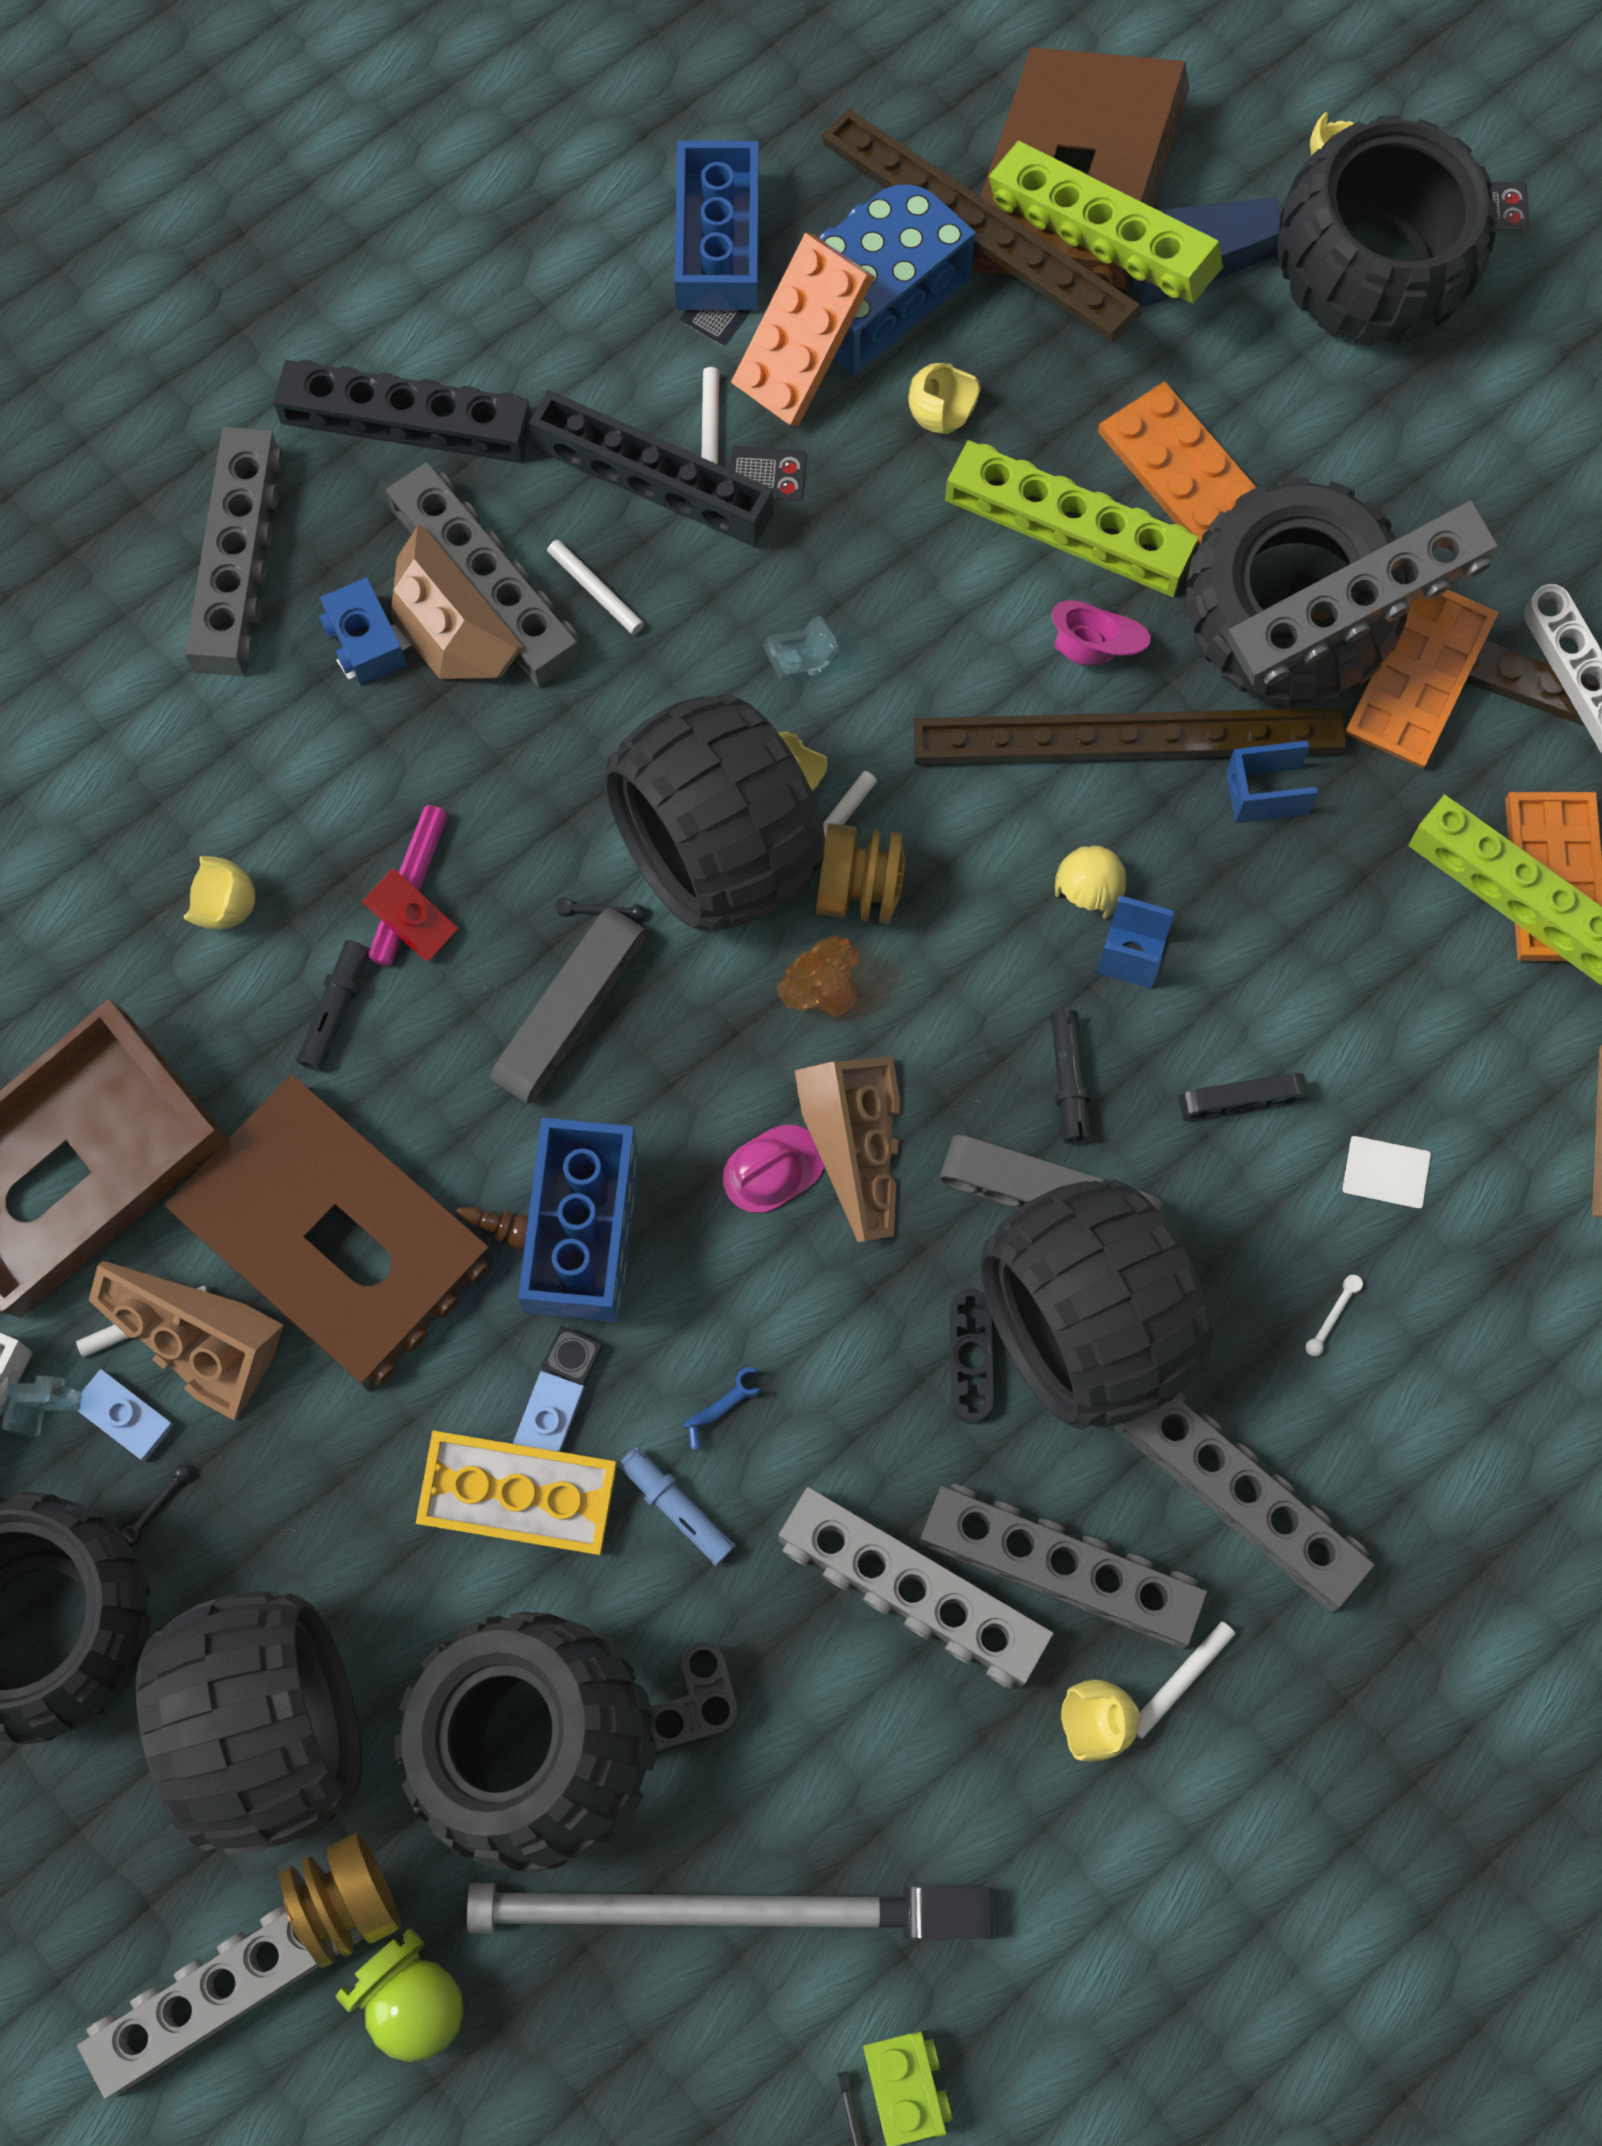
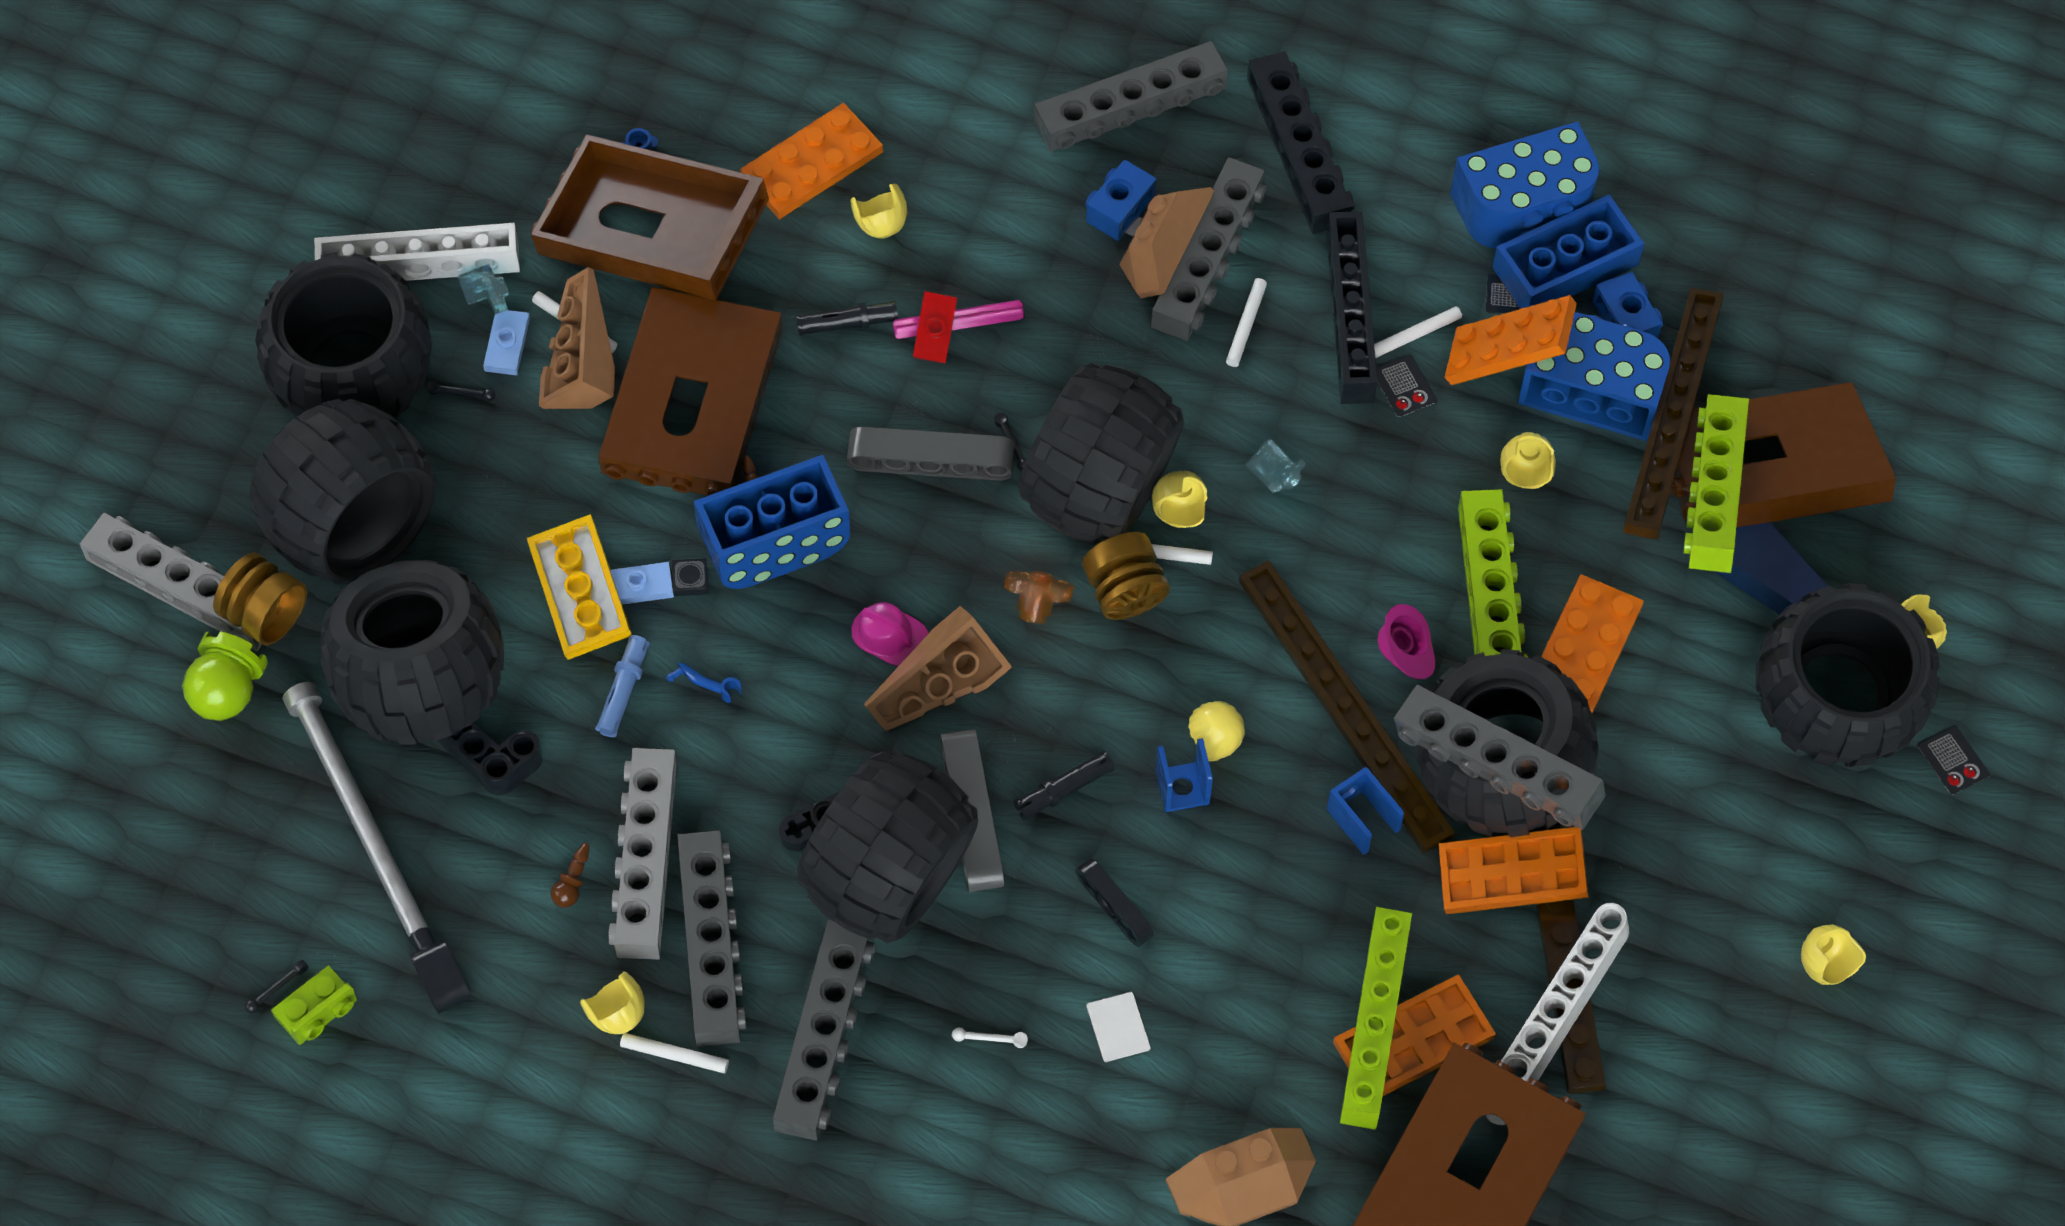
camera: 60 degrees right, 10 degrees down
none -> reddish brown bar [551,842,589,908]
none -> orange plate [740,102,883,220]
none -> blue brick [1450,122,1599,249]
none -> blue brick [1592,272,1663,338]

